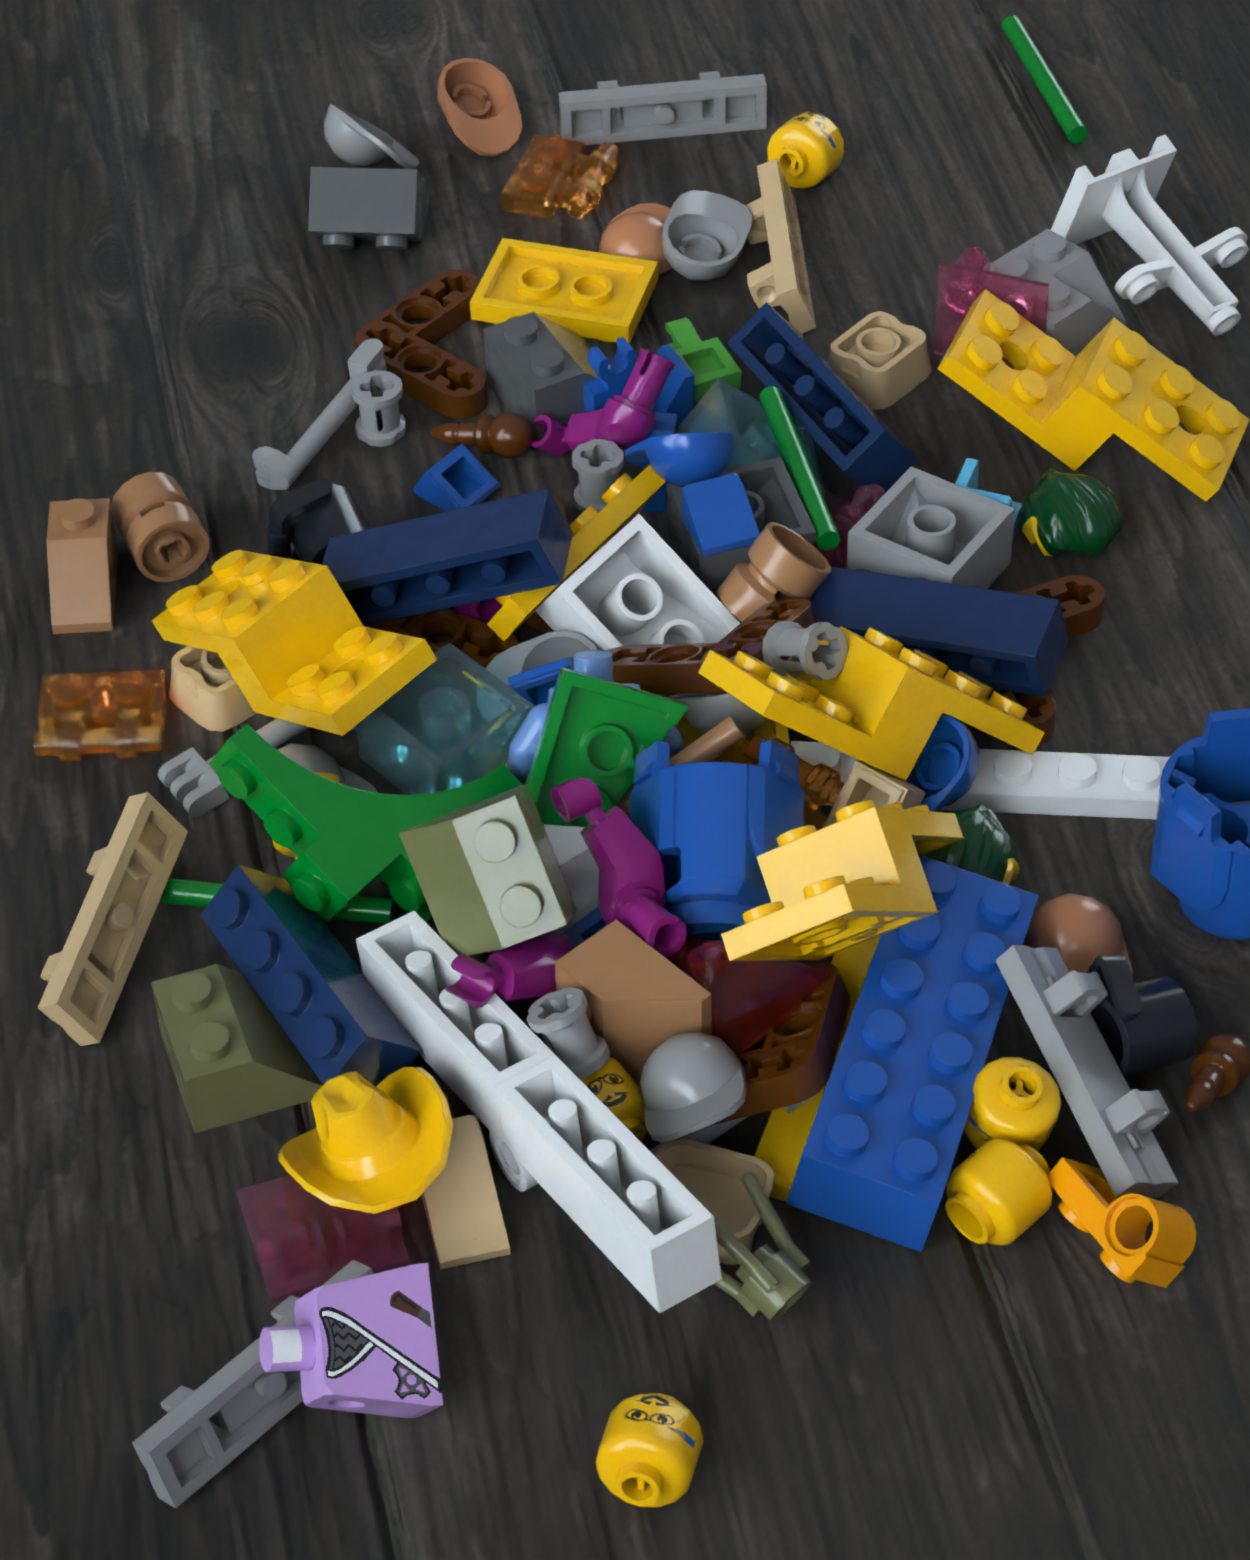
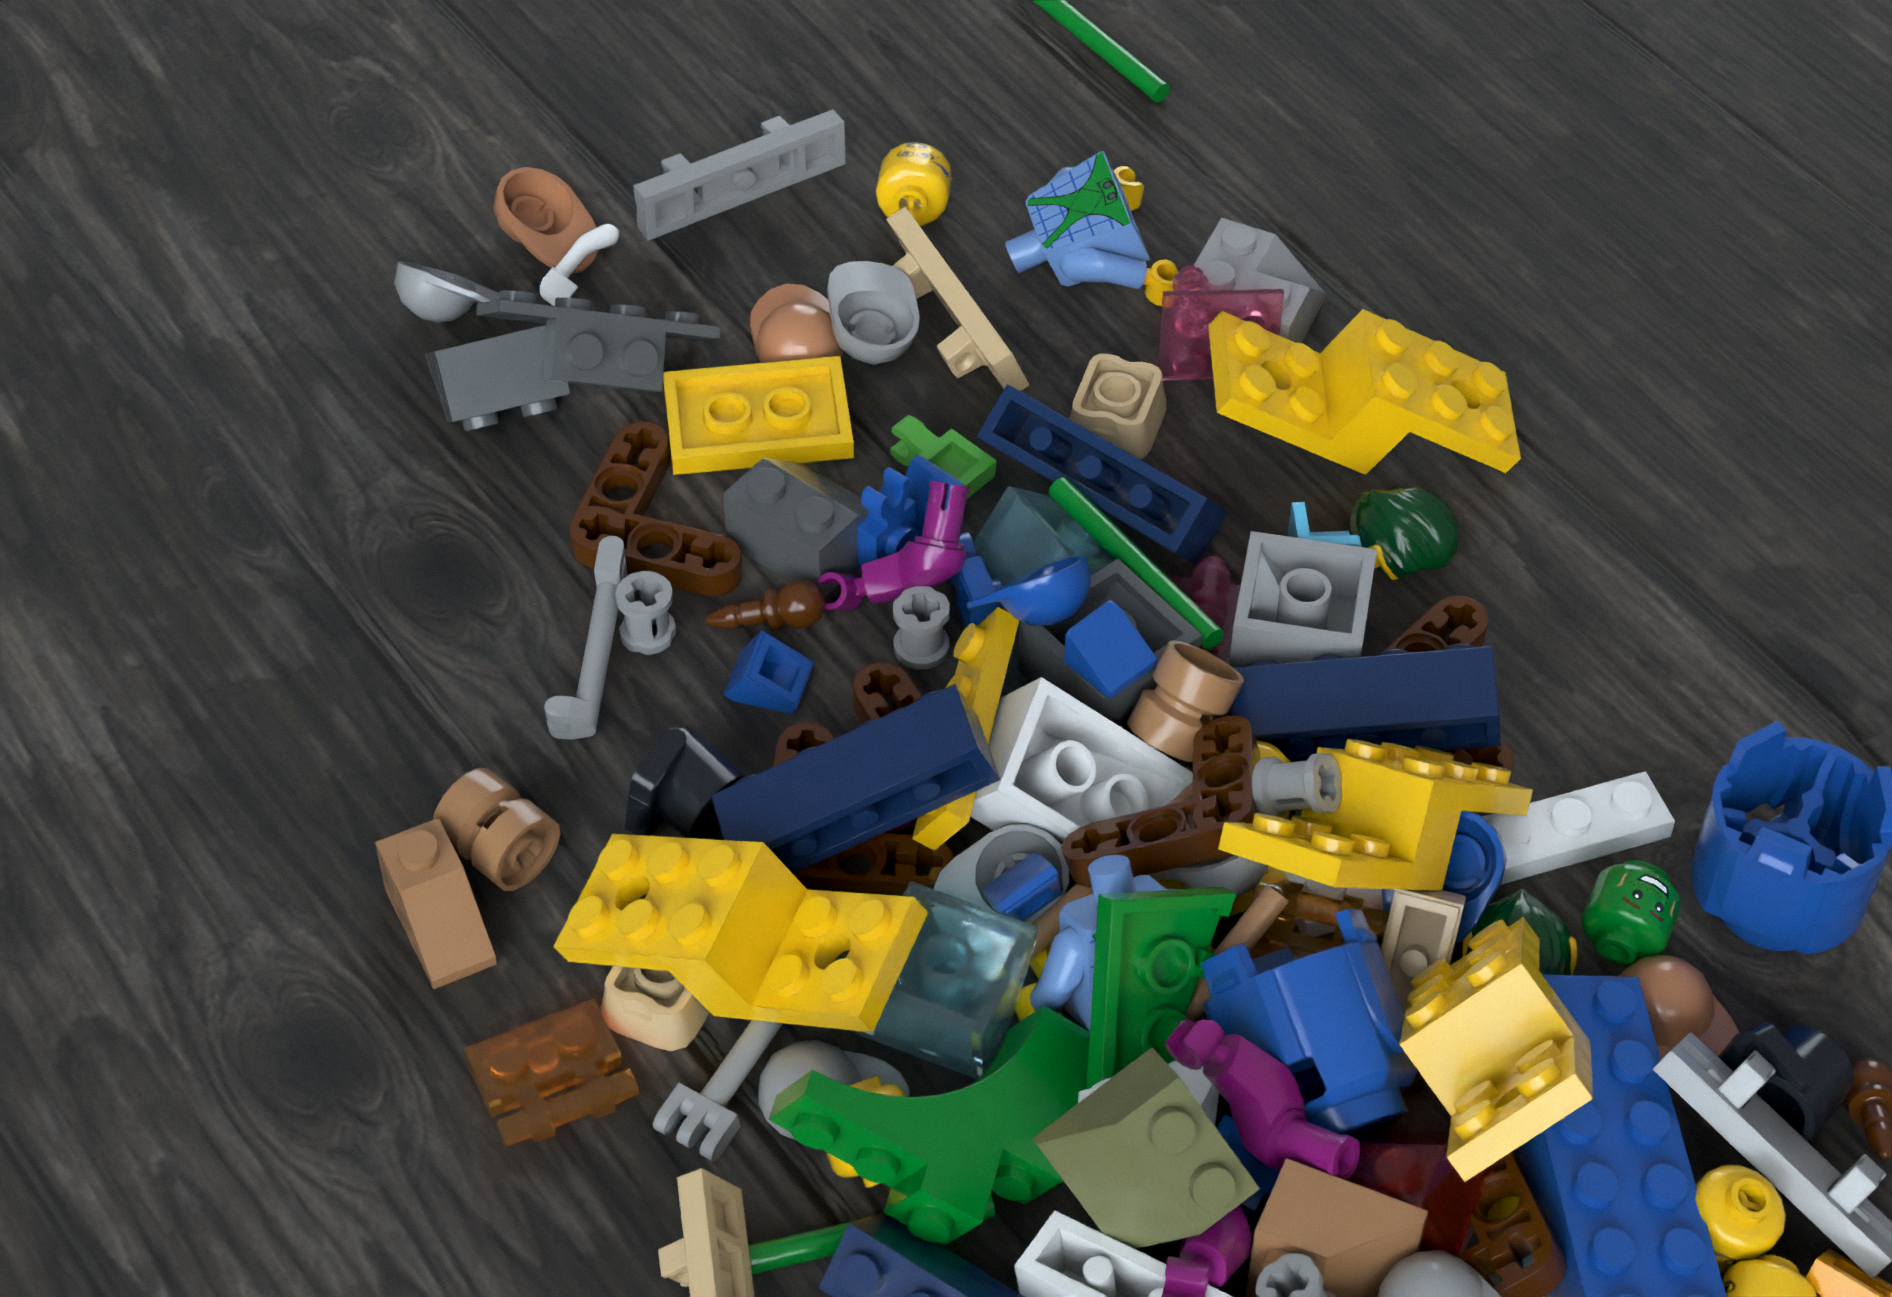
camera: 25 degrees left, 5 degrees up
clear orange plate [501,134,619,219] -> none
white piece [1051,134,1249,336] -> none
none -> dark grey bracket [477,290,720,393]
none -> white piece [540,224,619,306]
none -> medium blue torso [1005,151,1180,307]
none -> green head [1581,860,1681,965]

